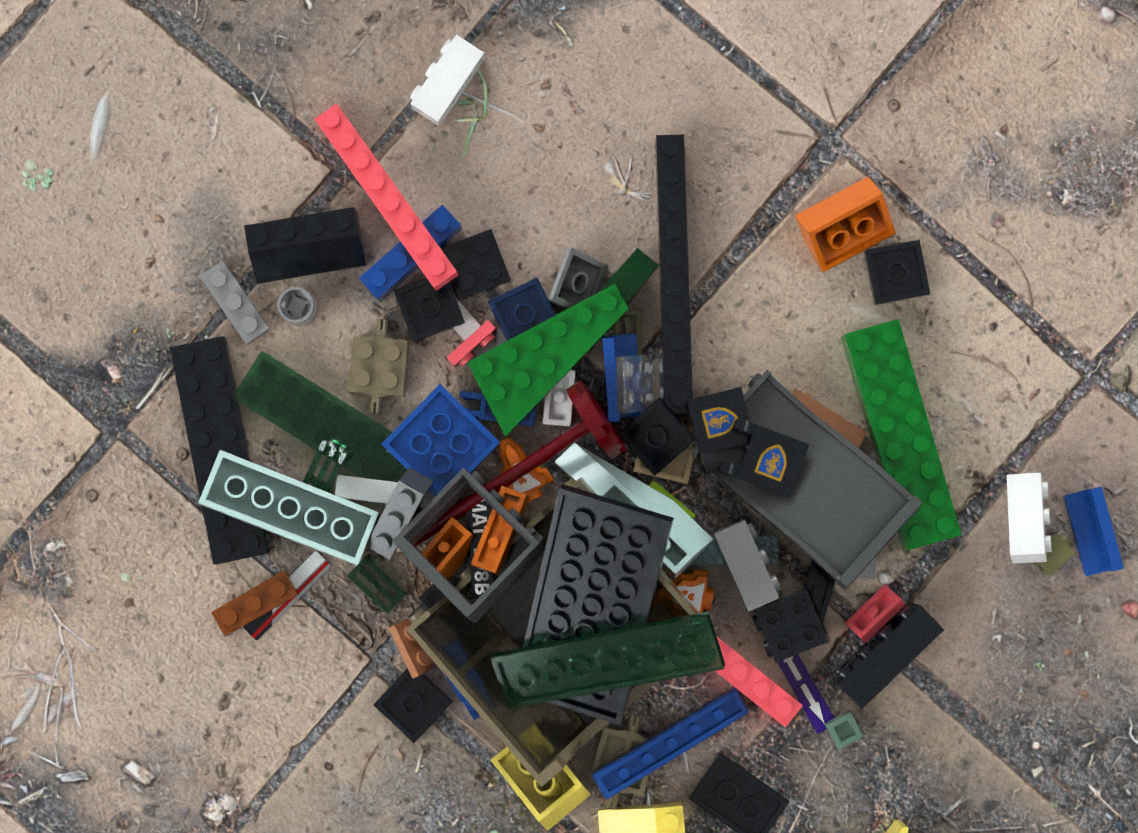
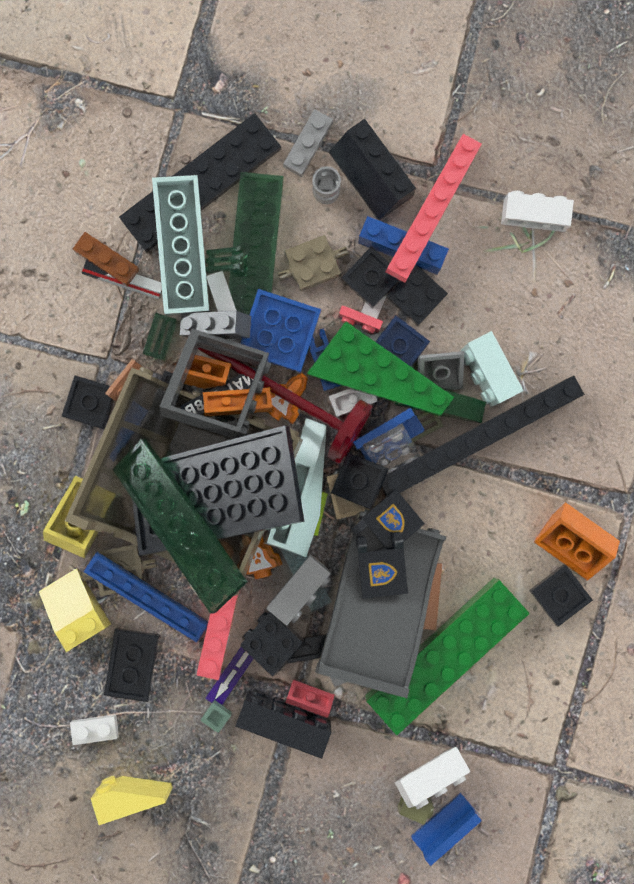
camera: 55 degrees right, 0 degrees up
none -> light aqua brick [461,331,524,407]

